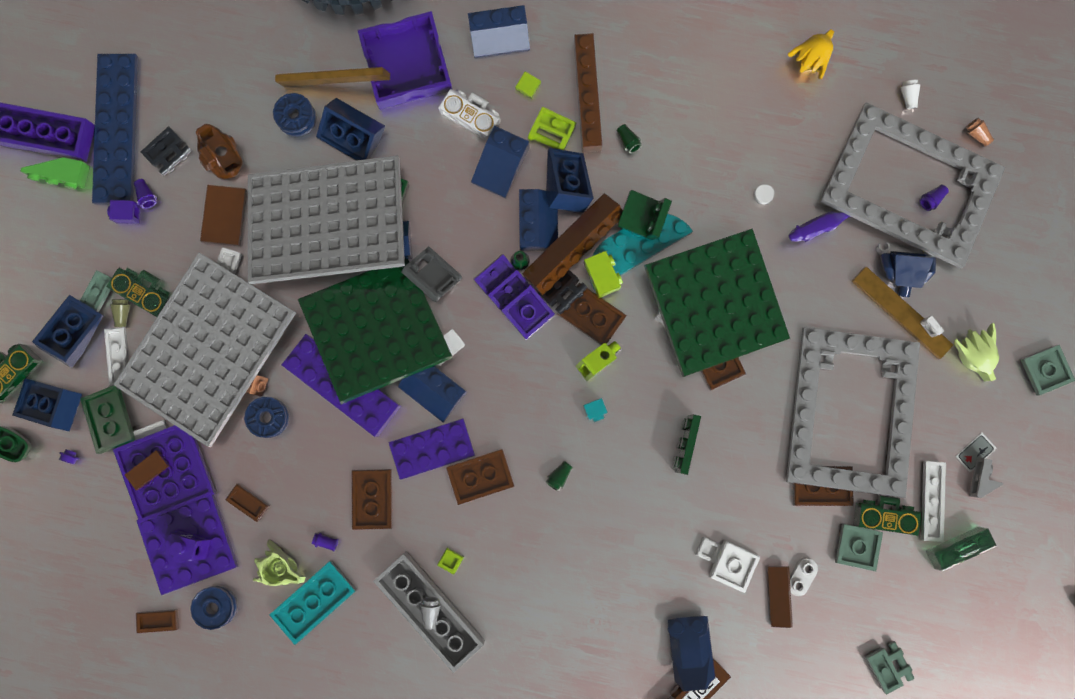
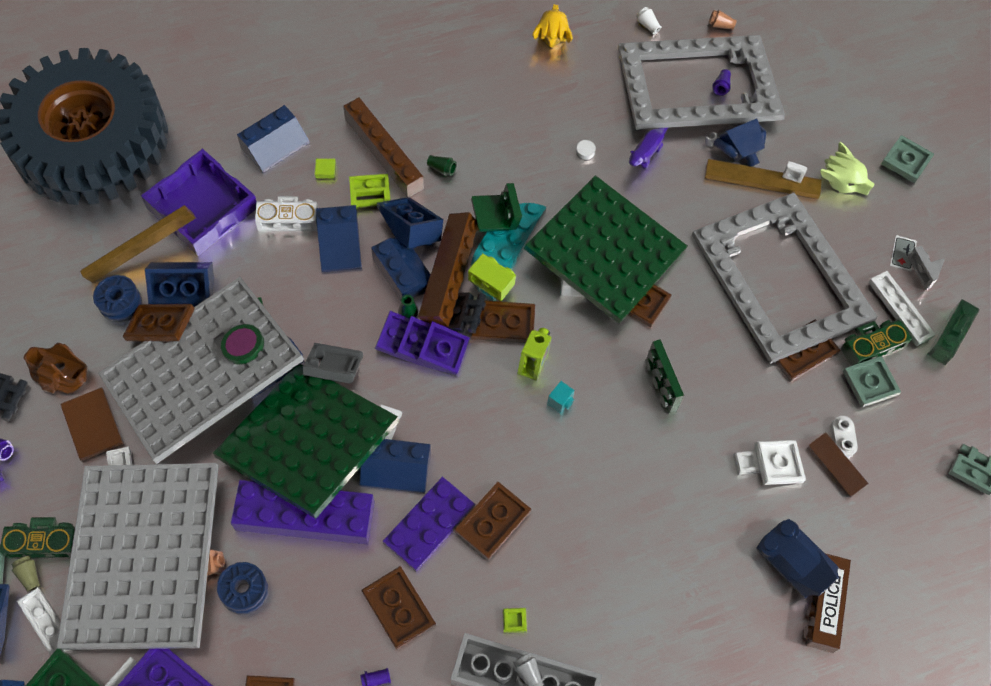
camera: 35 degrees left, 20 degrees down
dark green cone [546,461,573,491] -> none
none -> reddish brown tile [122,304,195,341]
none -> tile [221,324,264,365]

